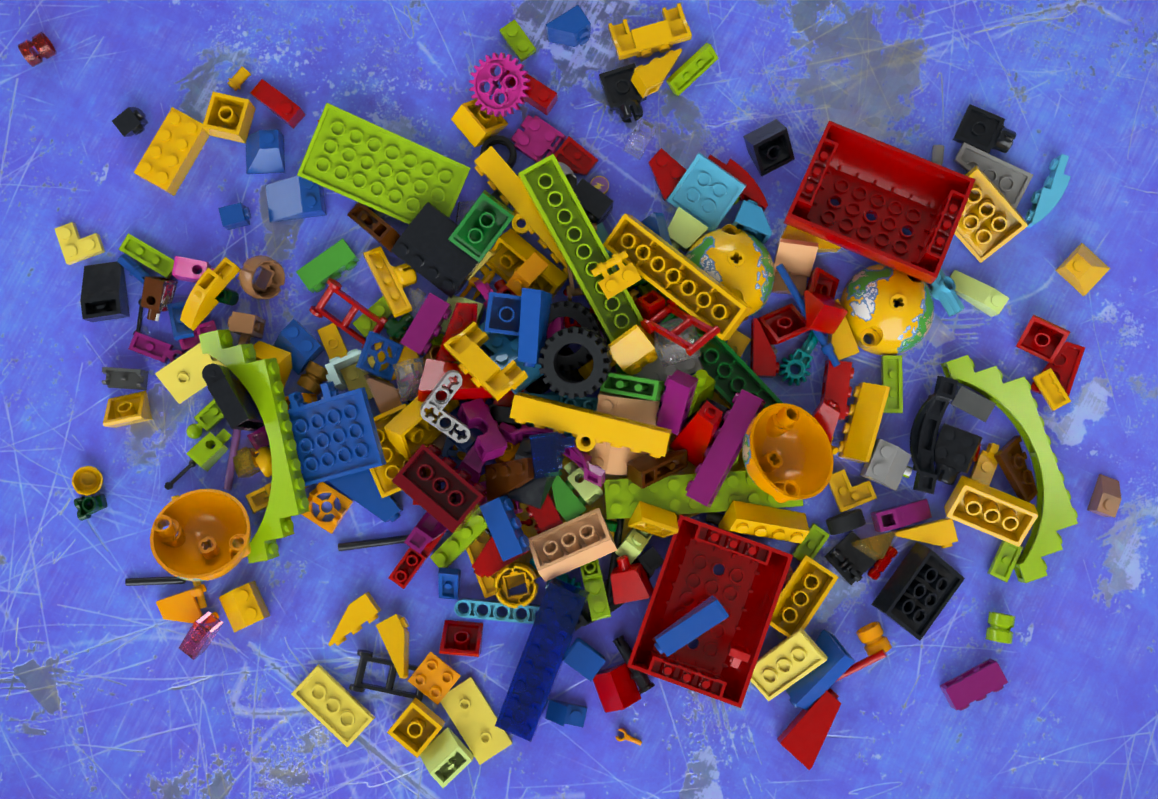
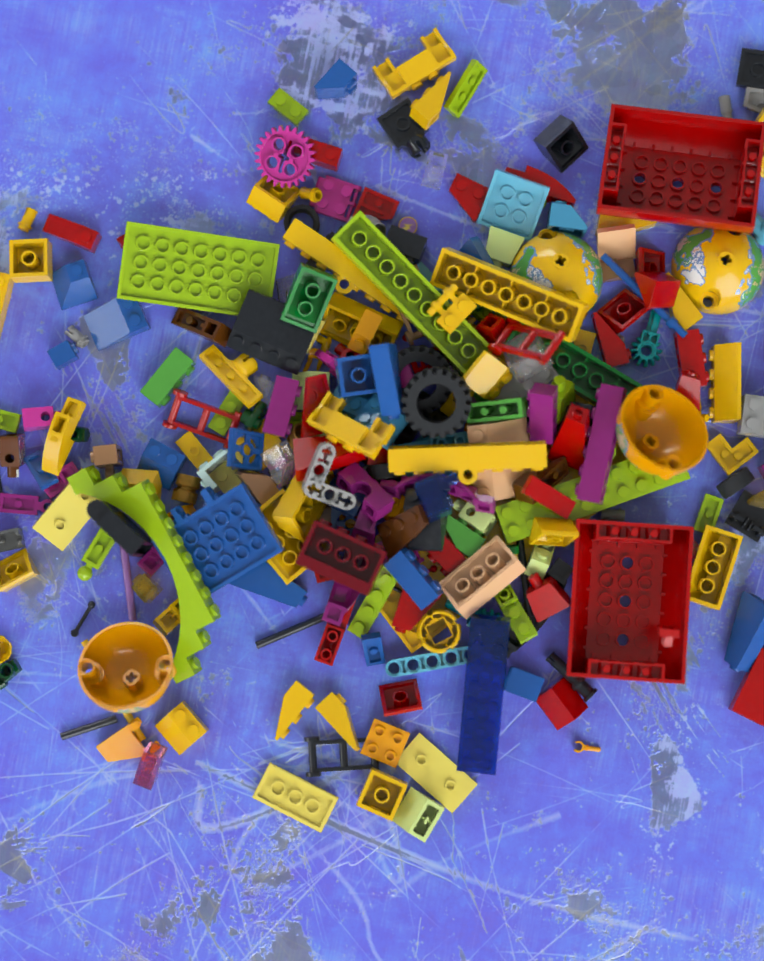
camera: 15 degrees left, 0 degrees up
lime torso [186,428,232,472] -> none
medium nougat piece [237,255,285,299] -> none
yellow hair [255,446,272,477] -> none
light orange piece [301,482,353,534] -> none
blue slope [545,699,587,728] -> none
blue slope [654,595,729,657] -> none
yellow slope [718,500,810,544] -> none
light yellow plate [750,628,828,701] -> none
lime plate [881,355,903,413] -> none
none -> light grey pin [65,325,89,349]
none -> yellow pin [298,187,323,203]
none -> red tile [521,475,576,519]

